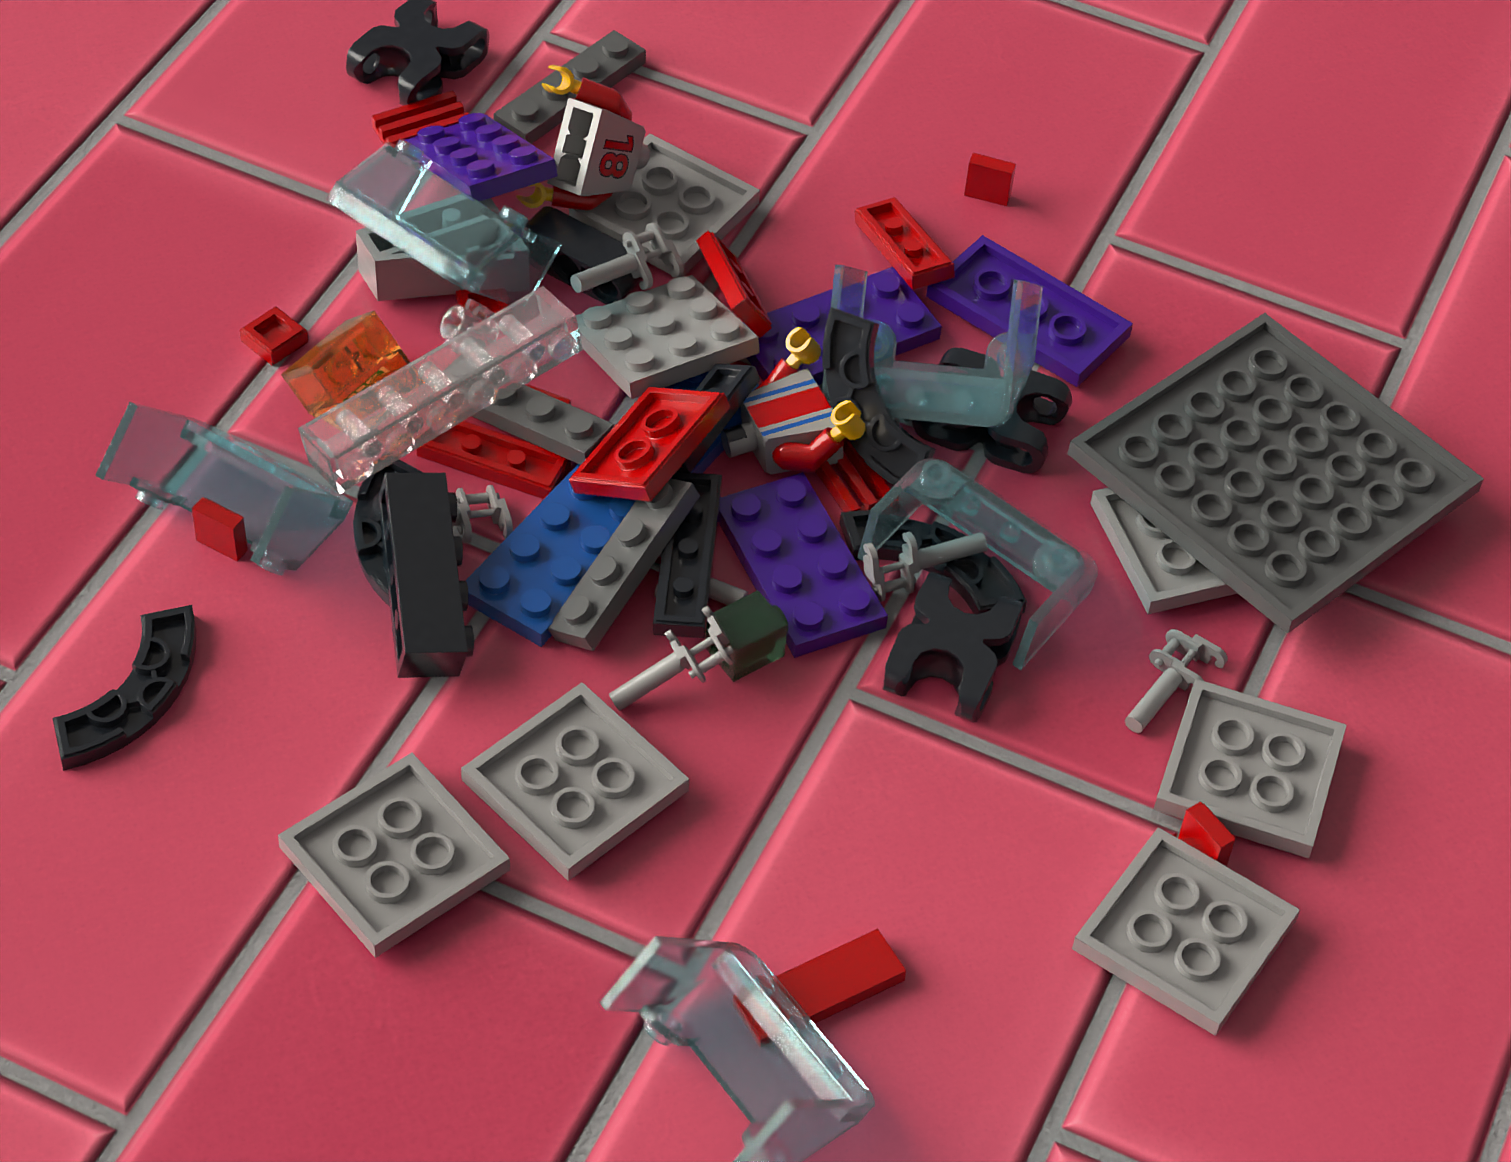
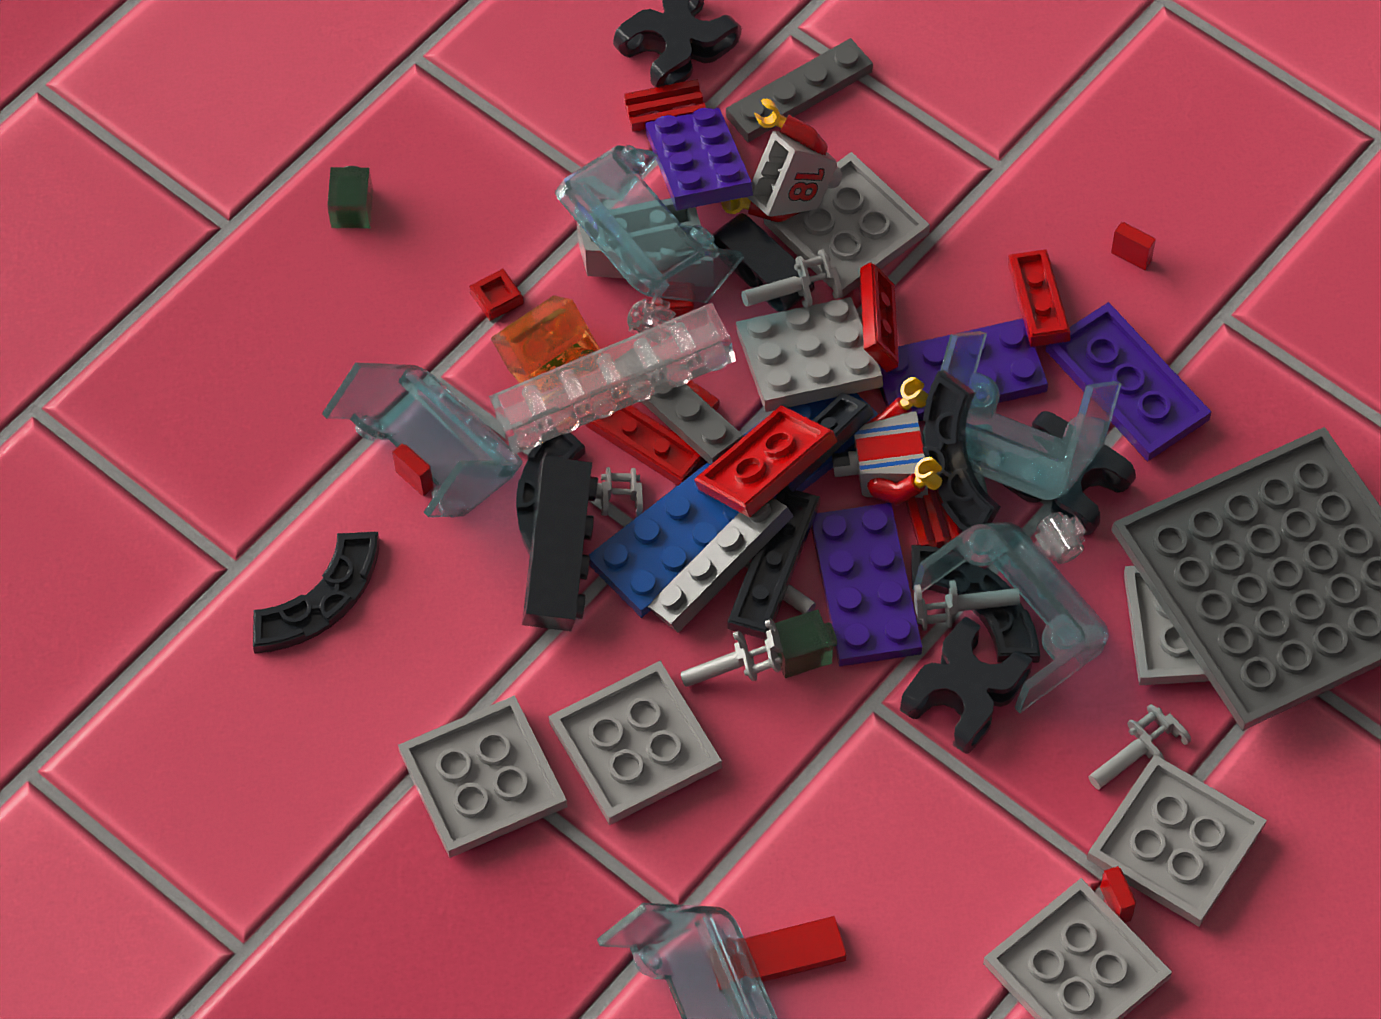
camera: 20 degrees right, 10 degrees up
none -> clear green brick [327,166,373,228]
none -> clear gear [1034,512,1087,564]

